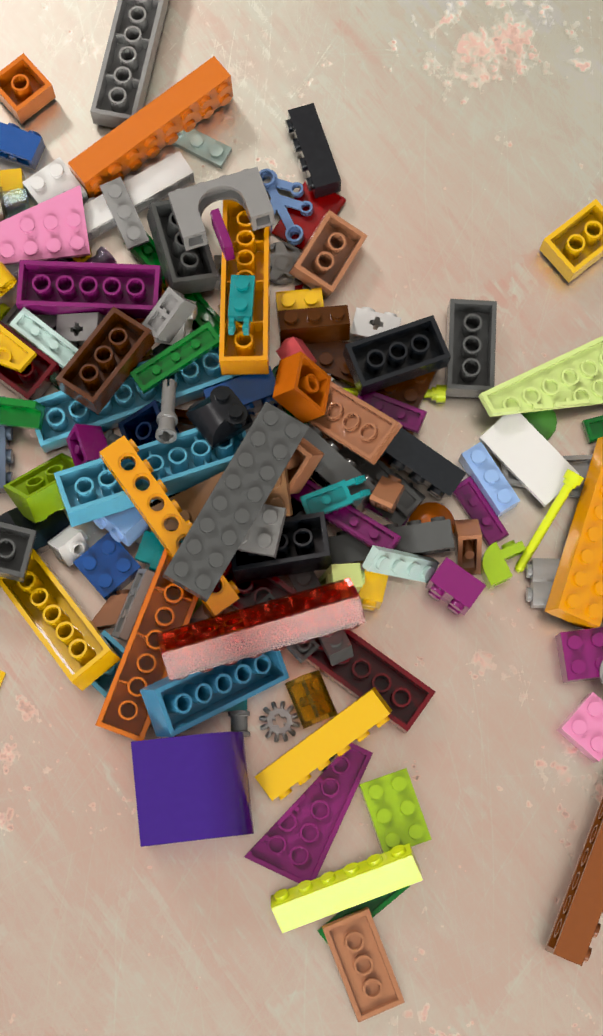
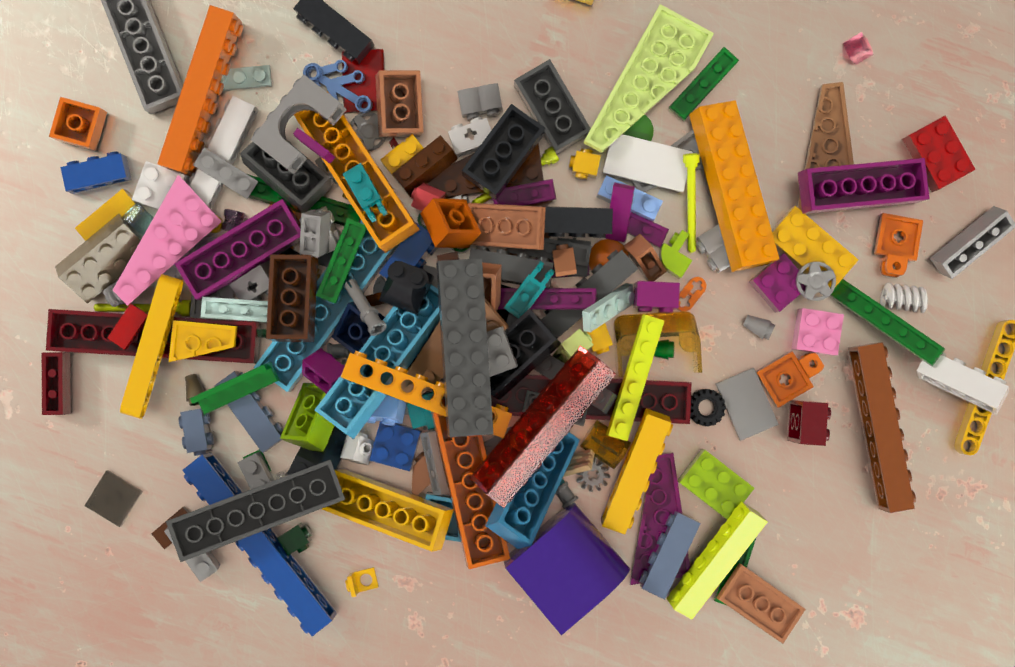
camera: 25 degrees left, 10 degrees up
none -> light grey brick [457,83,503,120]
none -> tan tile [563,449,595,477]
none -> yellow brick [569,149,601,180]
none -> magenta tile [606,182,635,243]
none -> neon yellow plate [606,314,664,441]
none -> clear yellow windscreen [613,311,702,377]
none -> sand blue brick [639,511,701,600]
none -> green cone [654,339,674,360]
none -> orange beam [677,277,706,312]
none -> black tyre [690,389,726,426]
none -> light grey tile [716,368,779,441]
none -> light grey cone [743,315,775,340]
none -> orange plate [756,351,824,408]
none -> dark red brick [787,400,831,446]

